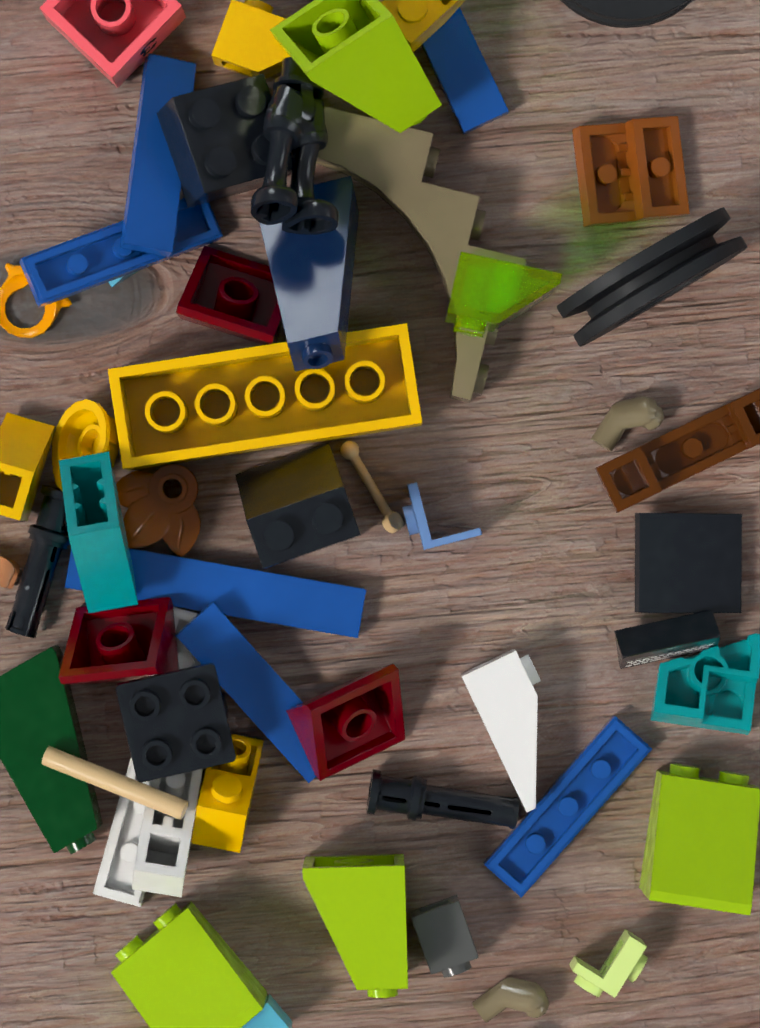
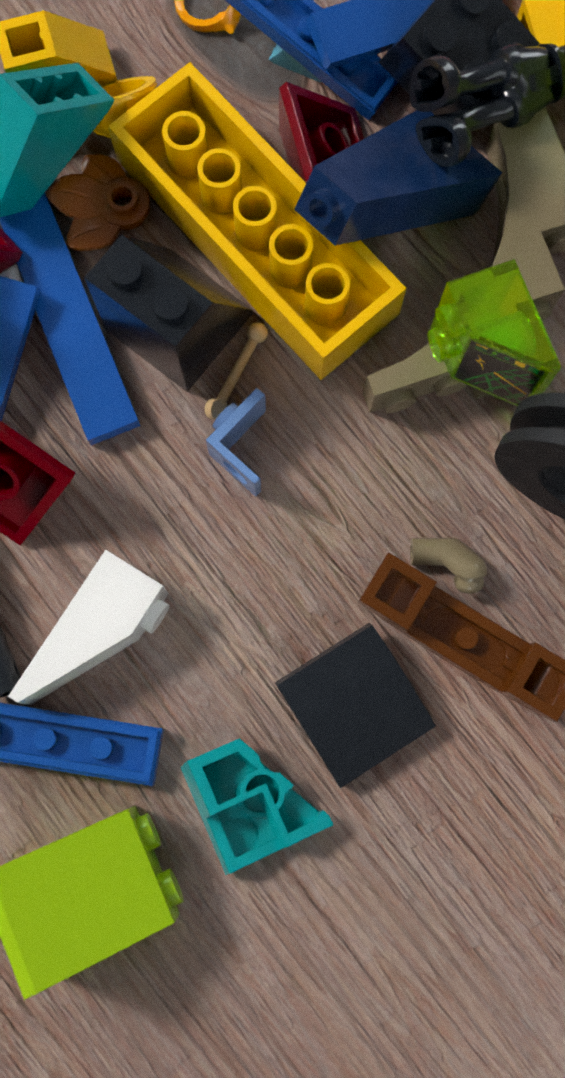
camera: 60 degrees right, 10 degrees down
black slope [615,610,720,669] -> none

